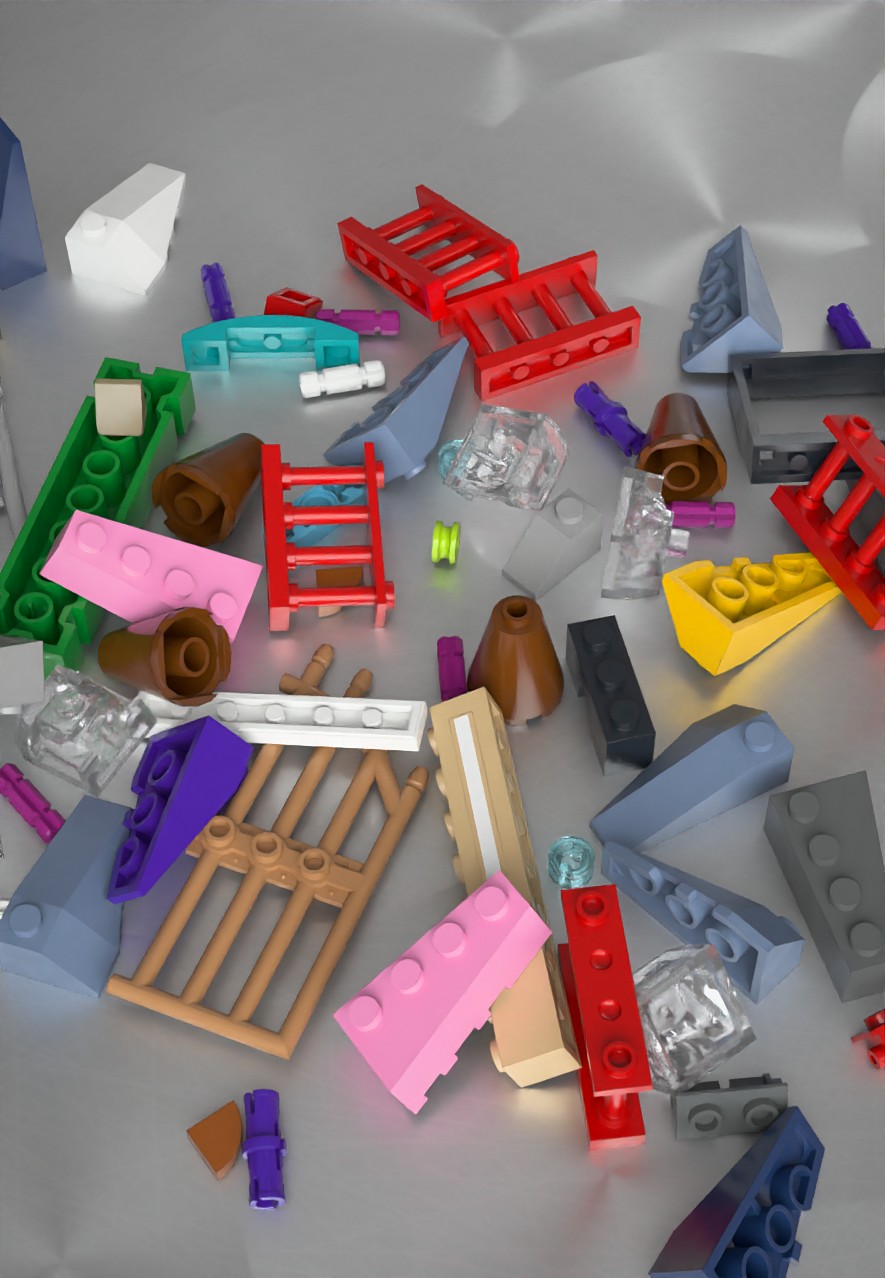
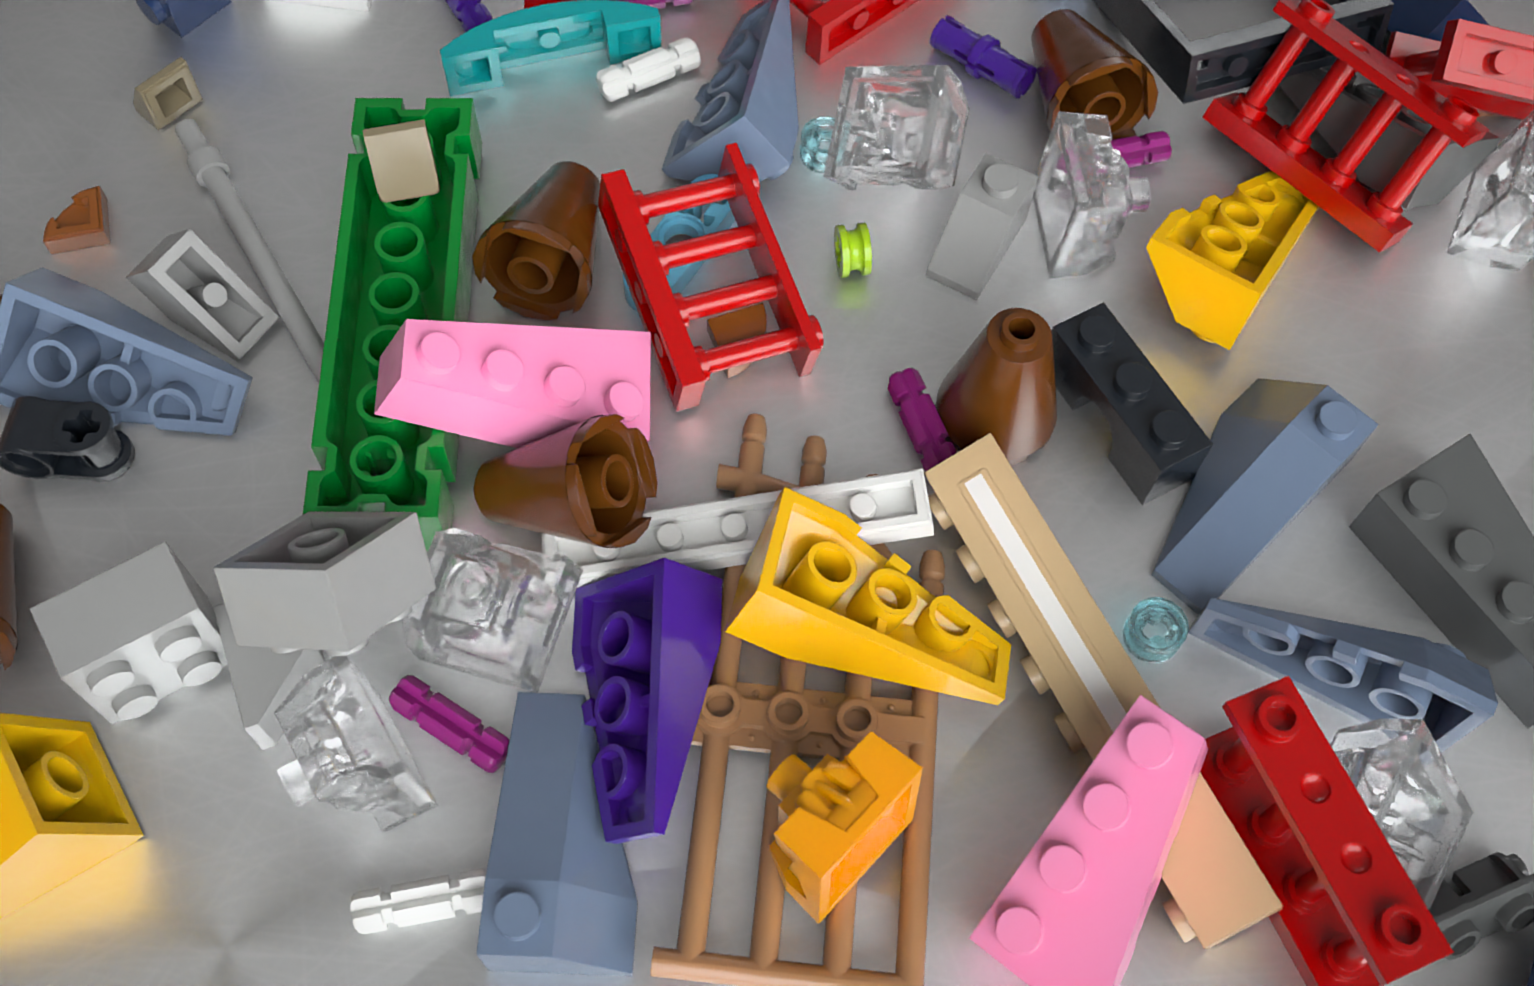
camera: 20 degrees left, 10 degrees up
none -> yellow wedge [725,487,1012,705]
none -> light orange brick [766,731,923,924]

